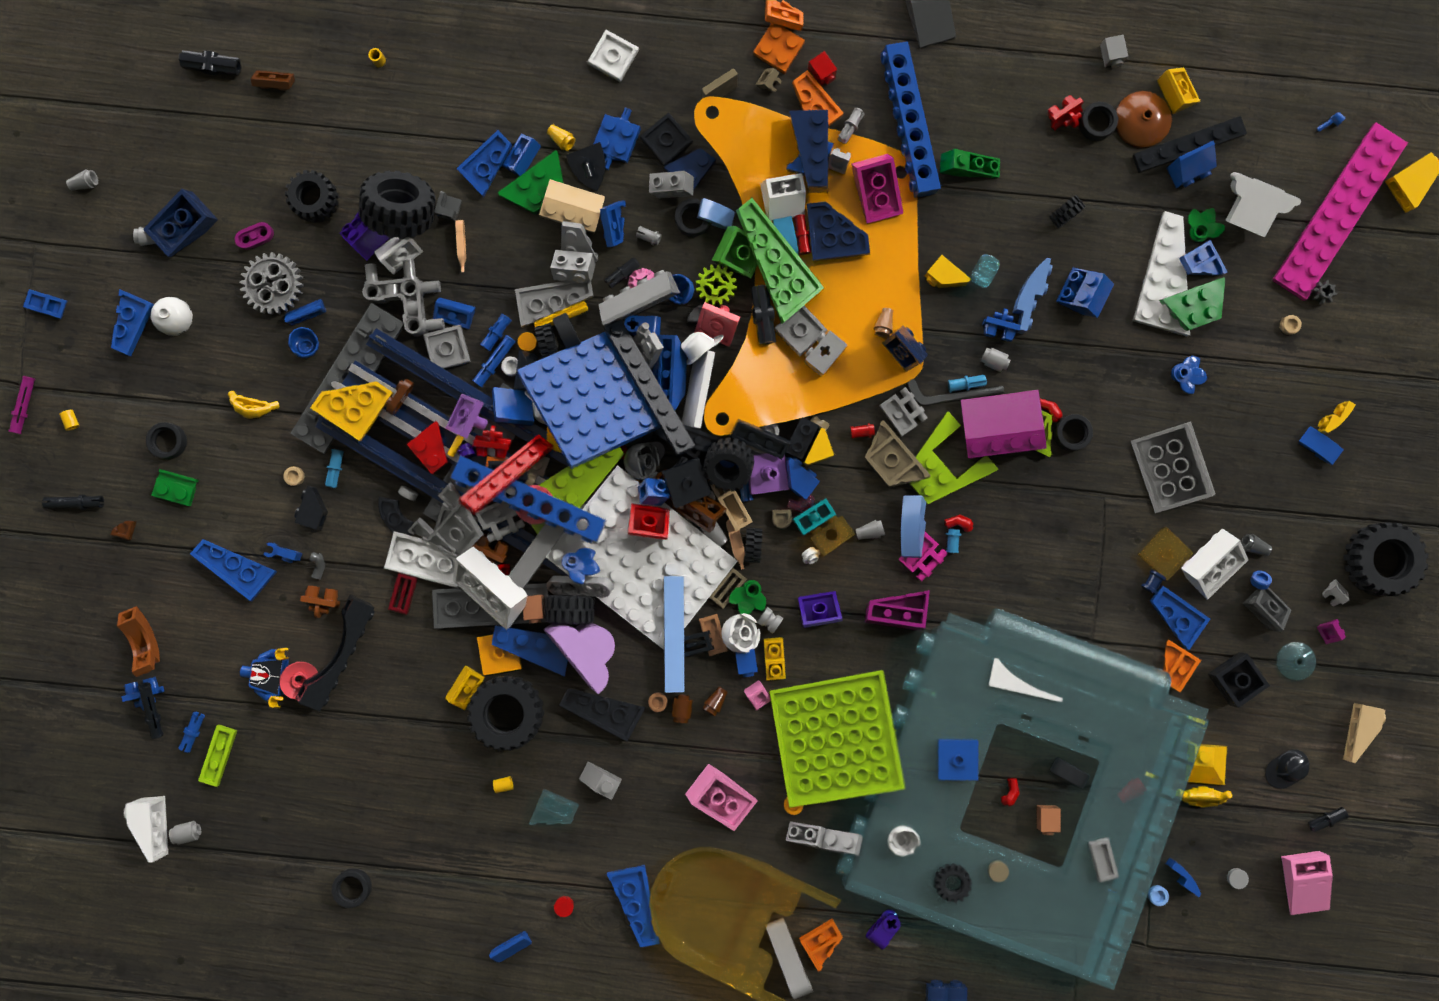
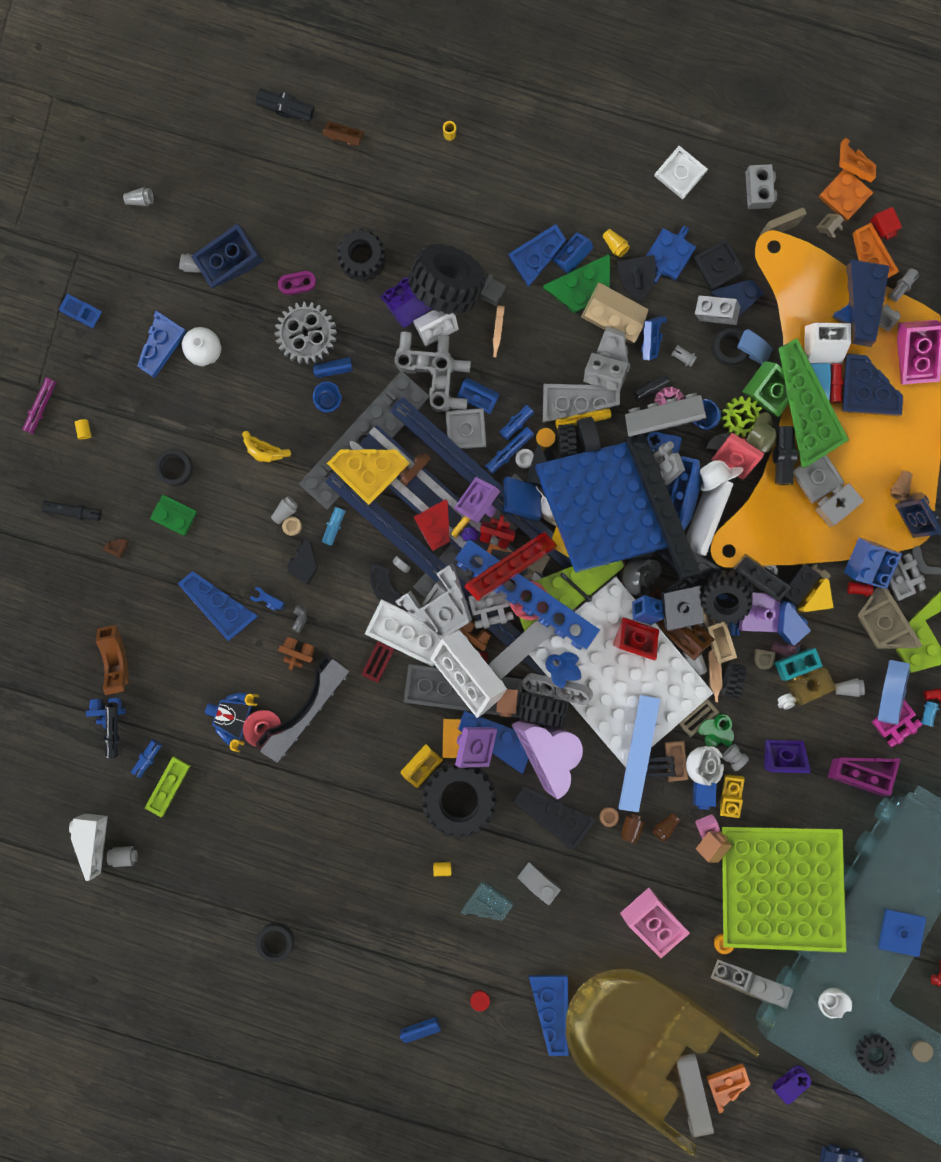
camera: 10 degrees right, 0 degrees up
none -> light grey cone [271,496,299,524]
none -> medium lavender tile [455,727,497,768]
none -> black hinge [560,572,592,602]
none -> nougat brick [696,831,732,863]
none -> light grey brick [745,164,777,209]
none -> olive piece [746,412,776,453]
none -> blue slope [844,538,902,589]

